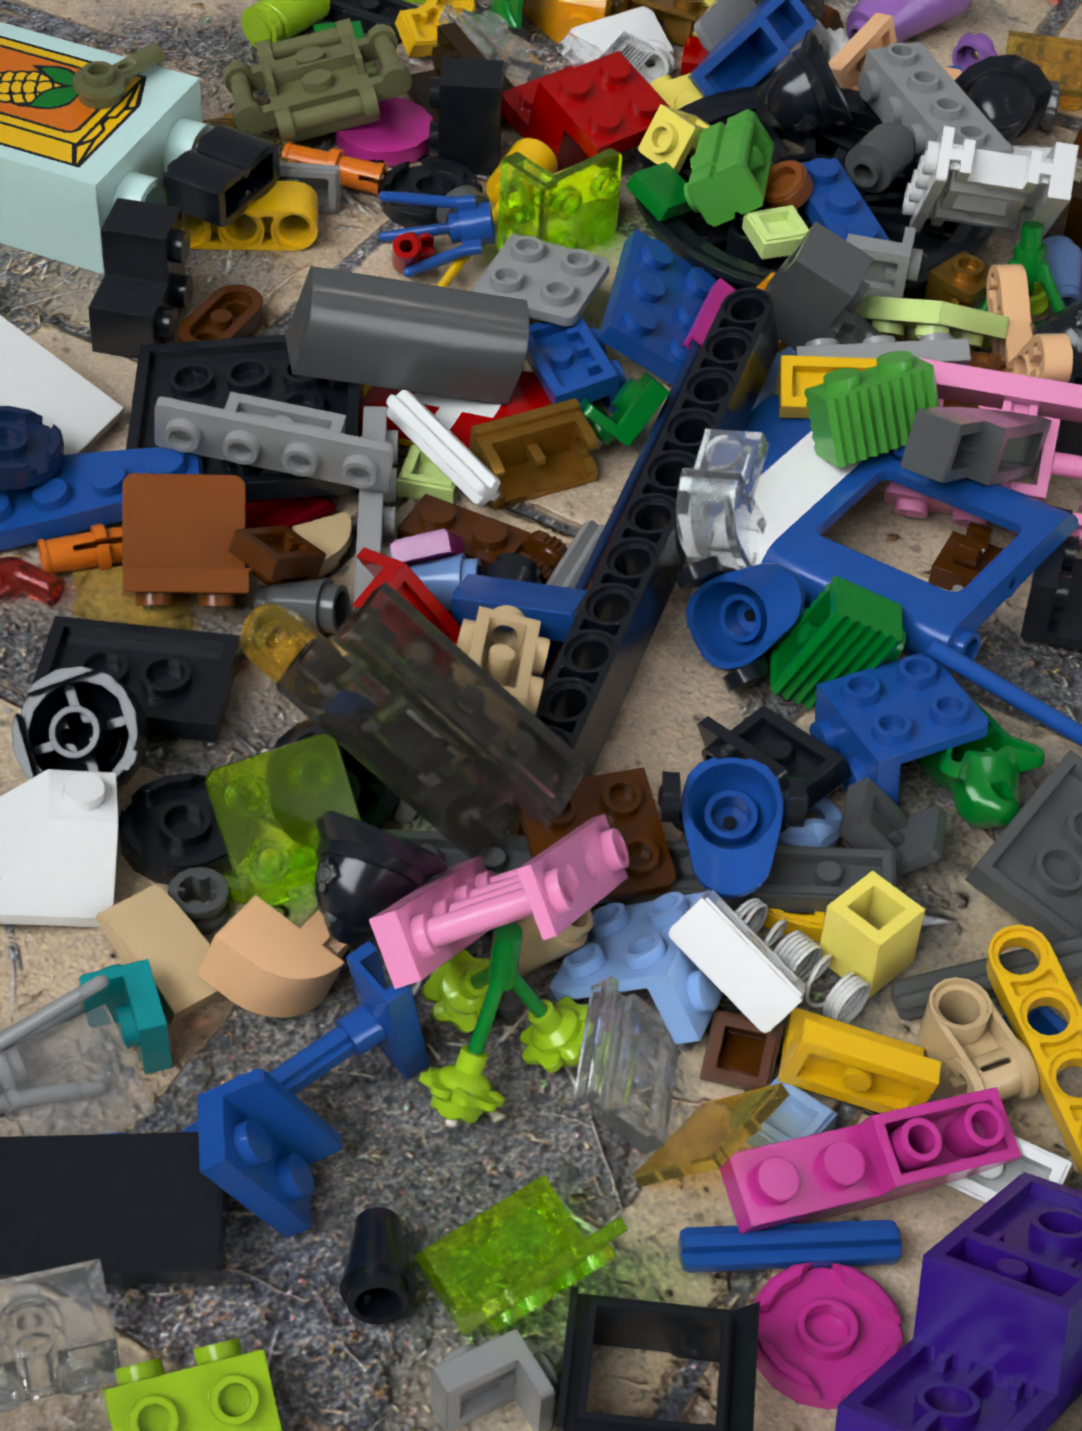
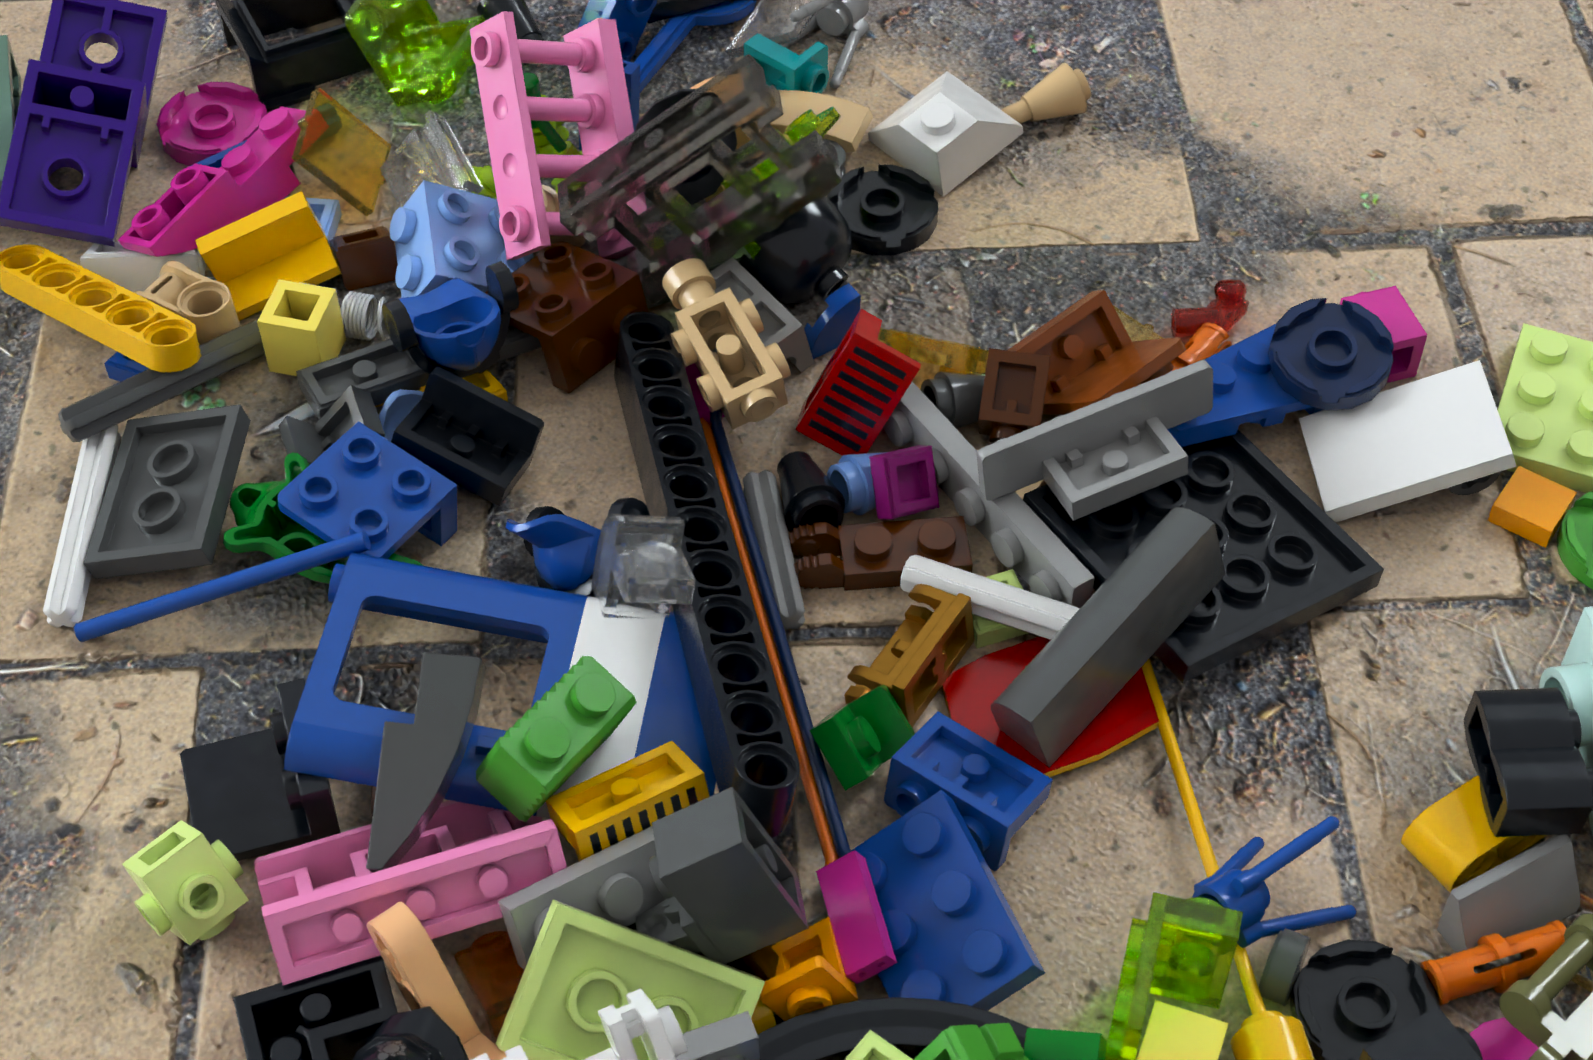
camera: 150 degrees right, 5 degrees up
black cylinder [11,666,149,789] -> none
black plate [27,616,241,742] -> none
black brick [88,198,193,359] -> none
reddish brown plate [178,285,264,342] -> none
red arm [391,231,435,274] -> none
blue slope [450,574,588,642] -> none
light grey bracket [471,233,609,327] -> none
white slope [668,889,806,1033] -> none
green brick [770,576,906,710] -> none

